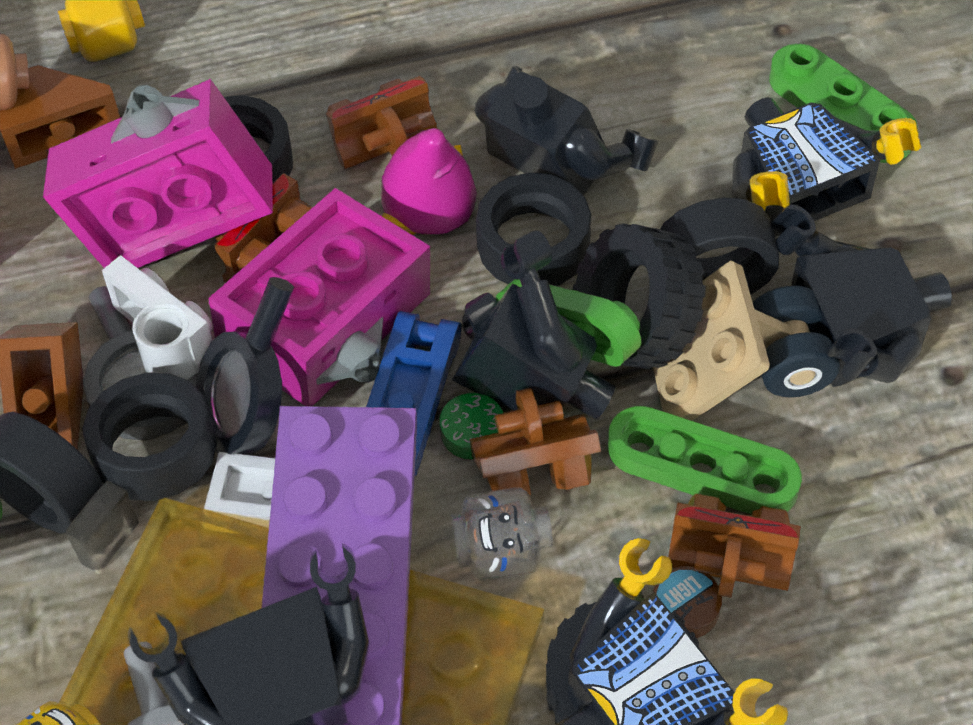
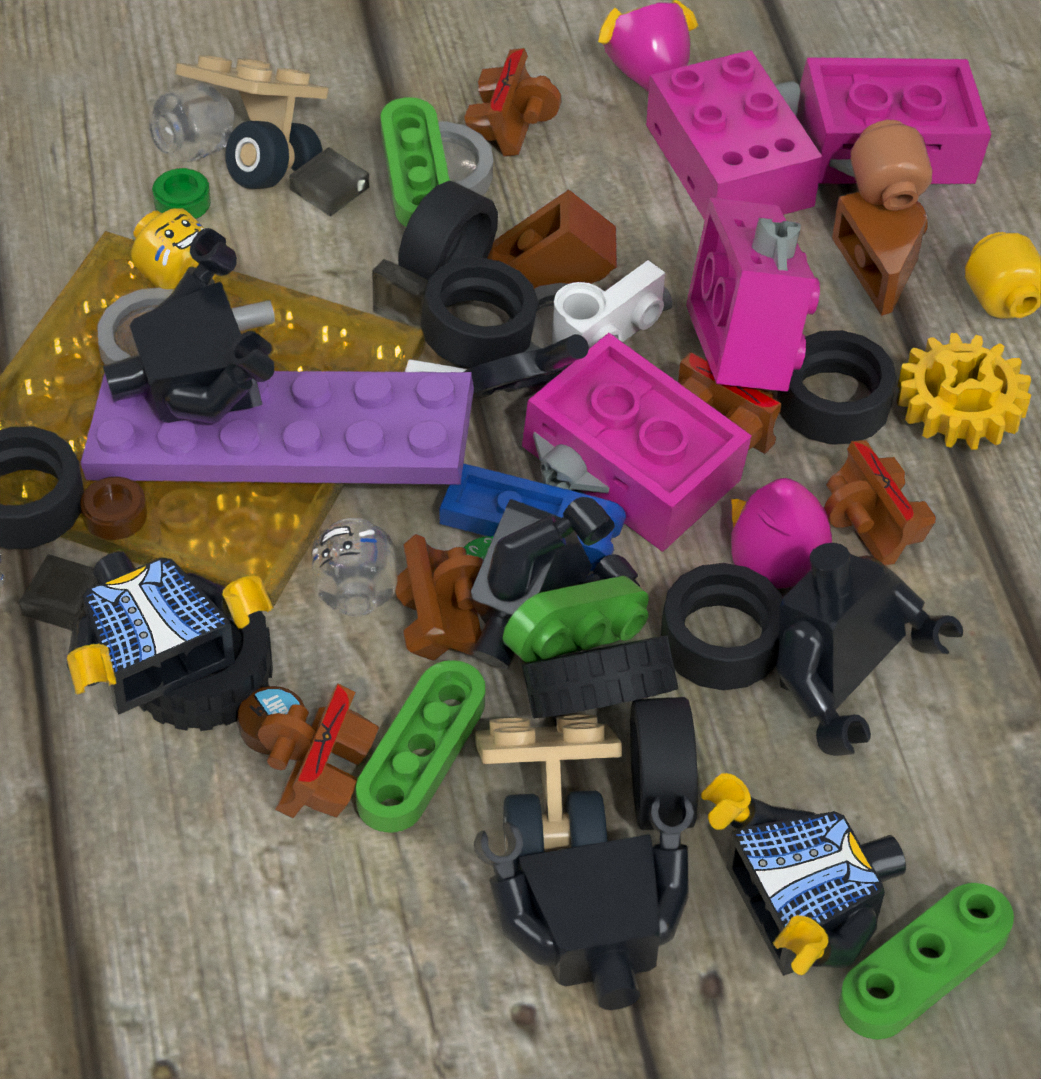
camera: 90 degrees right, 5 degrees down
none -> yellow gear [897,333,1031,450]

